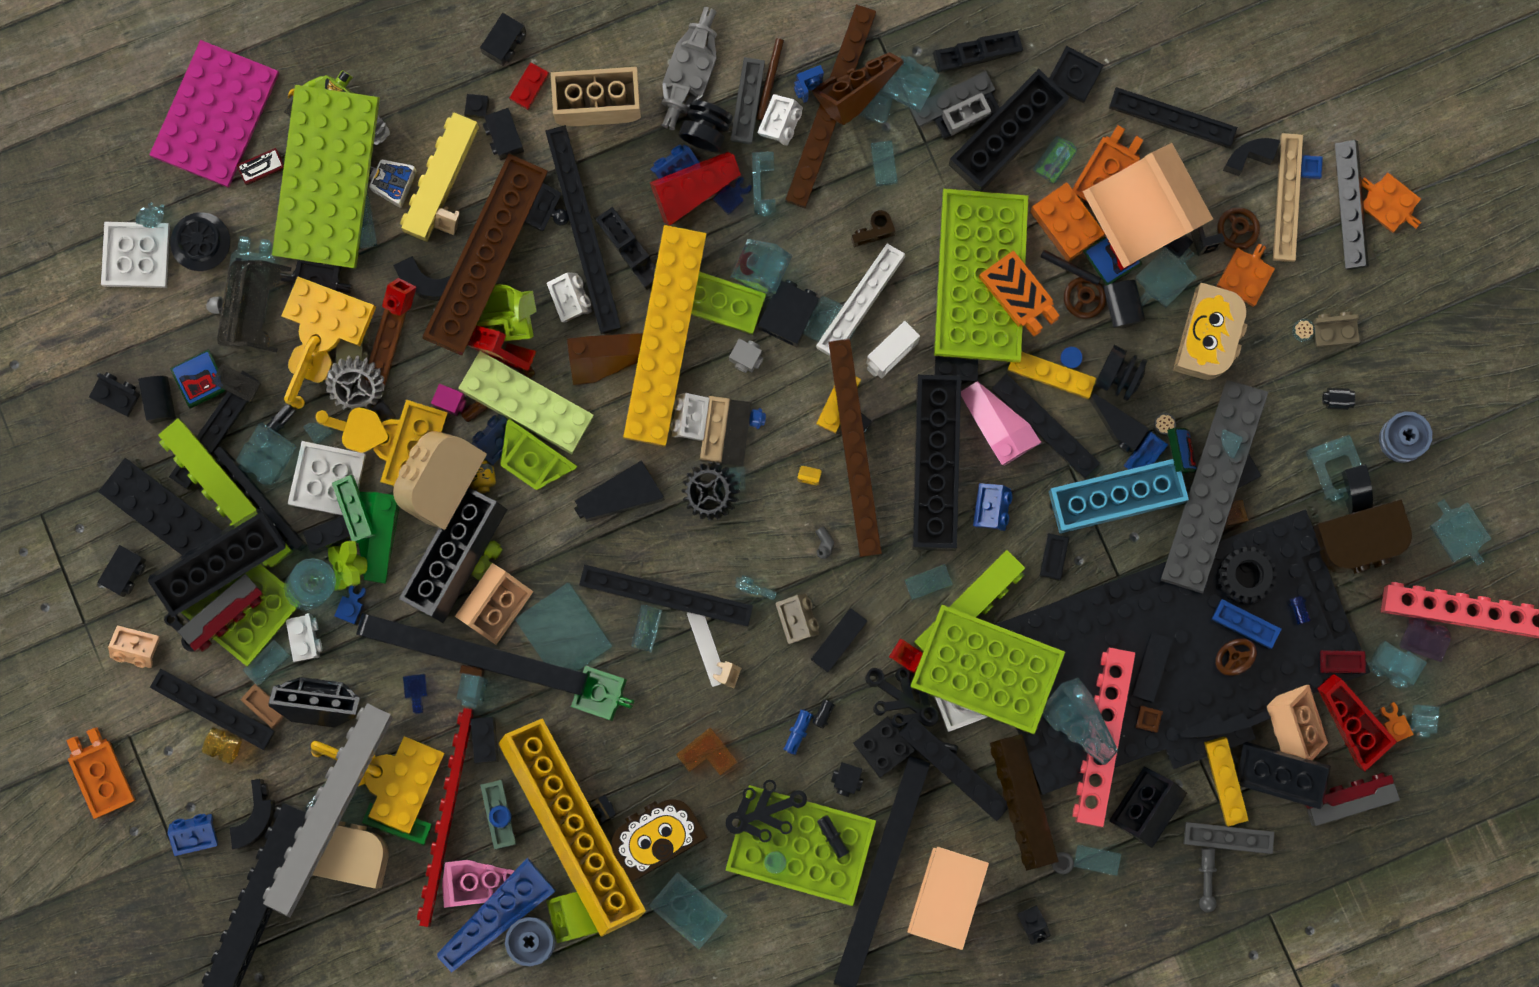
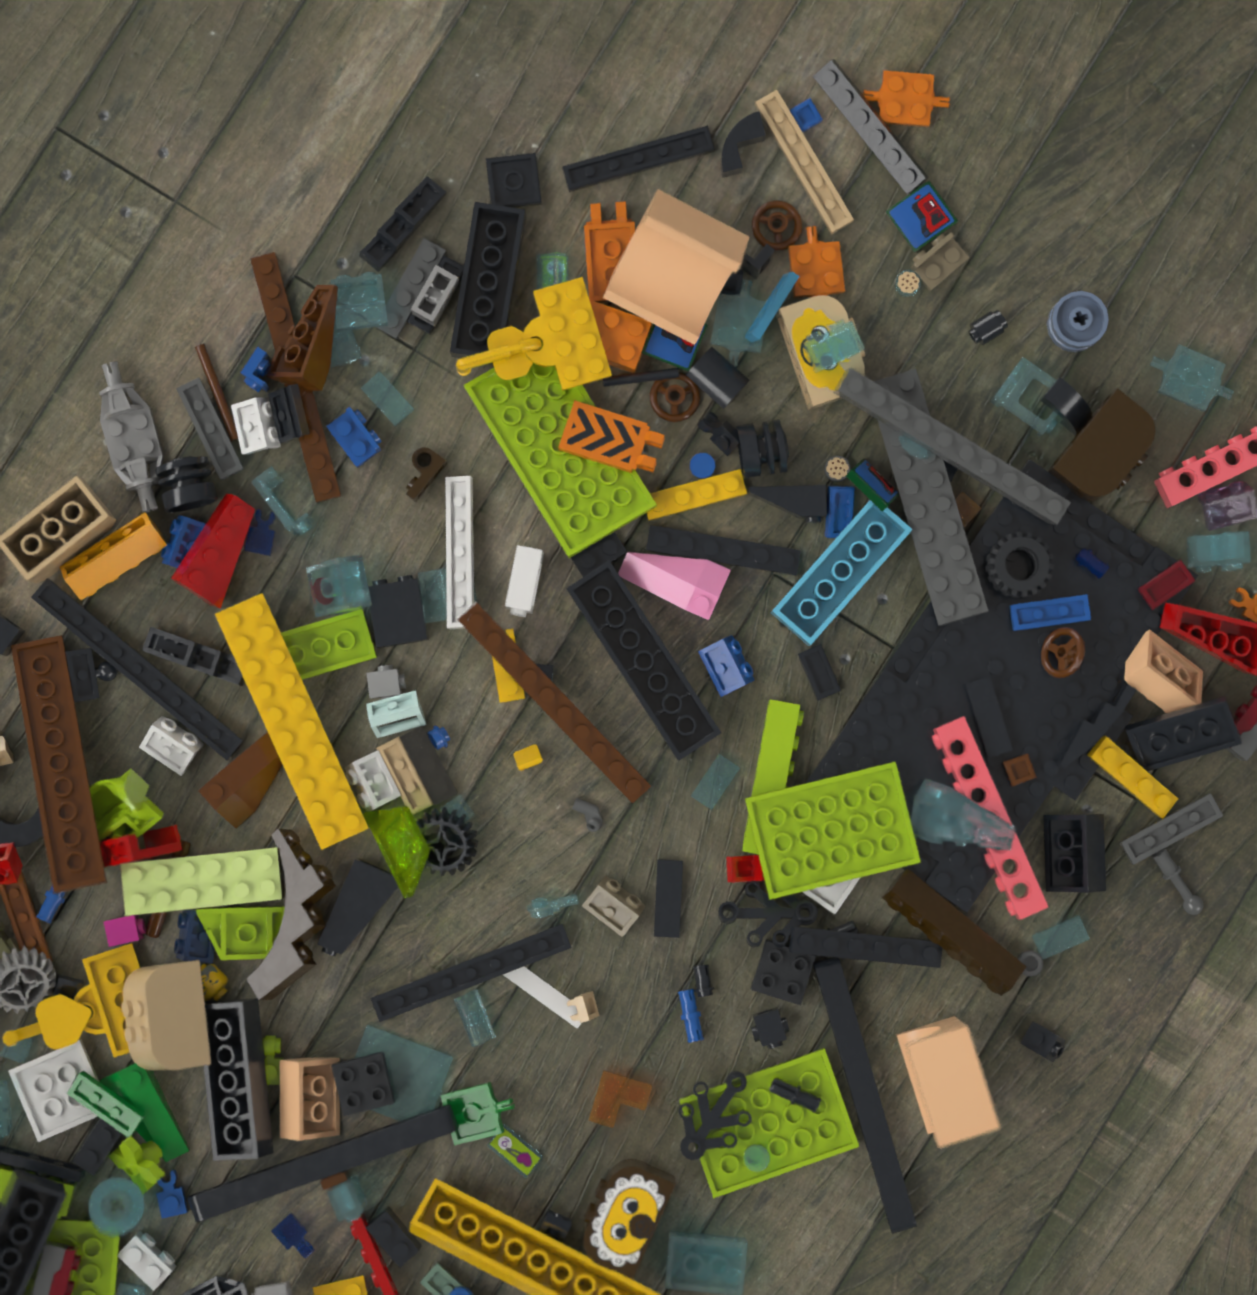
camera: 40 degrees left, 5 degrees up
none -> blue pin [36,887,66,924]
none -> light orange brick [59,512,167,600]
none -> arch [247,828,336,1000]
none -> black plate [268,384,310,443]
none -> blue bracket [326,406,382,468]
none -> black brick [331,1051,395,1116]
none -> clear neon green wing [363,806,430,898]
none -> light aqua tile [366,690,426,738]
none -> yellow plate [456,277,612,391]
none -> slope [487,1124,543,1178]
none -> black plate [698,412,740,457]
none -> dark azure tile [745,271,799,342]
none -> clear light blue brick [802,320,865,374]
none -> dark grey brick [833,368,1071,525]
none -> slope [886,181,959,253]

